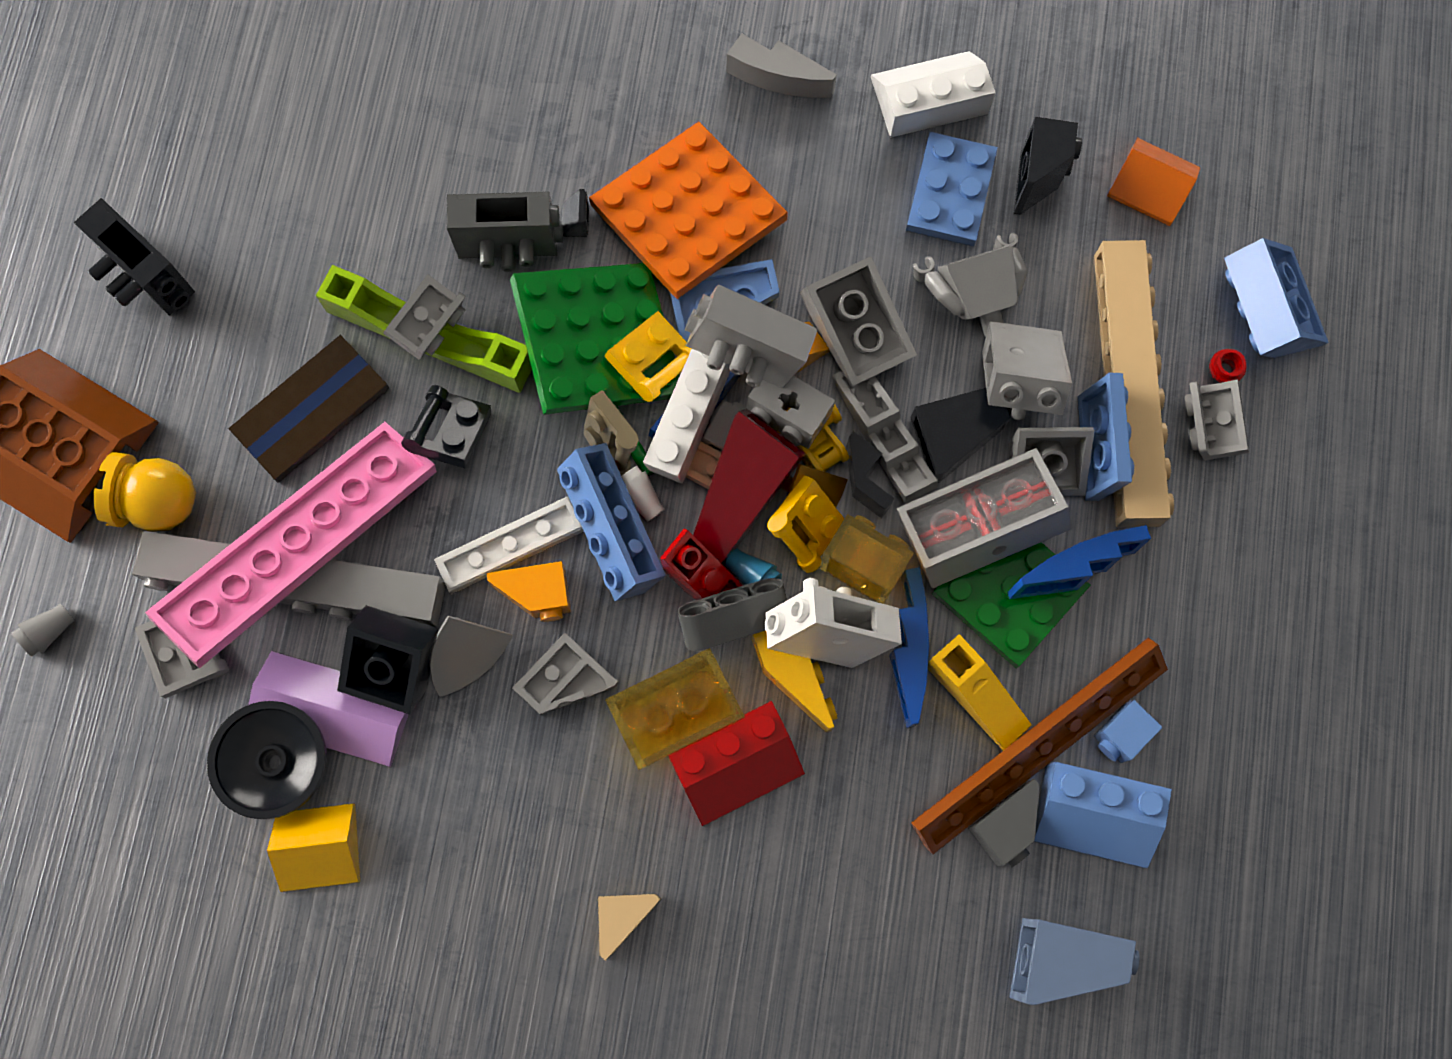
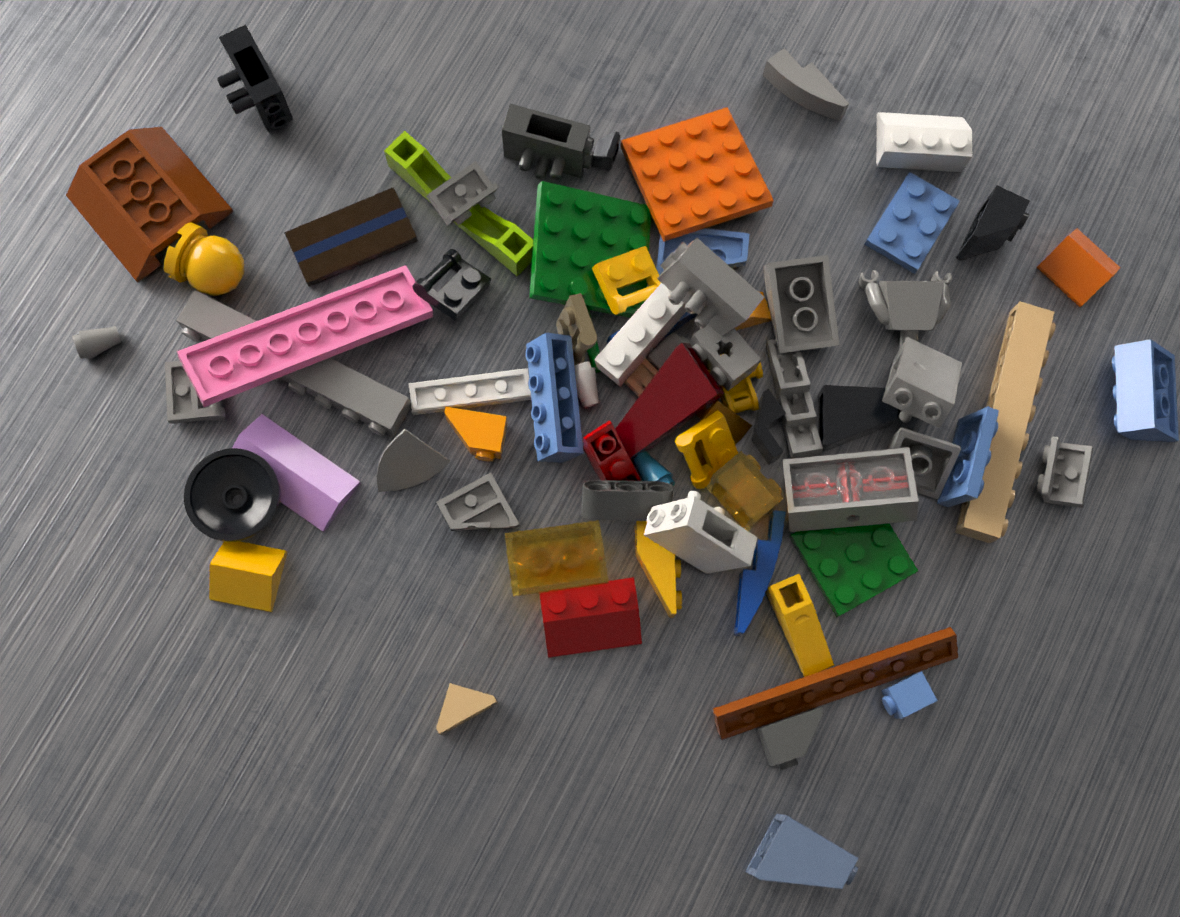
camera: 15 degrees right, 0 degrees up
black brick [337,605,439,715] -> none
blue slope [1007,525,1151,599] -> none
medium blue slope [1034,762,1172,868] -> none
red plate [1209,349,1247,383] -> none

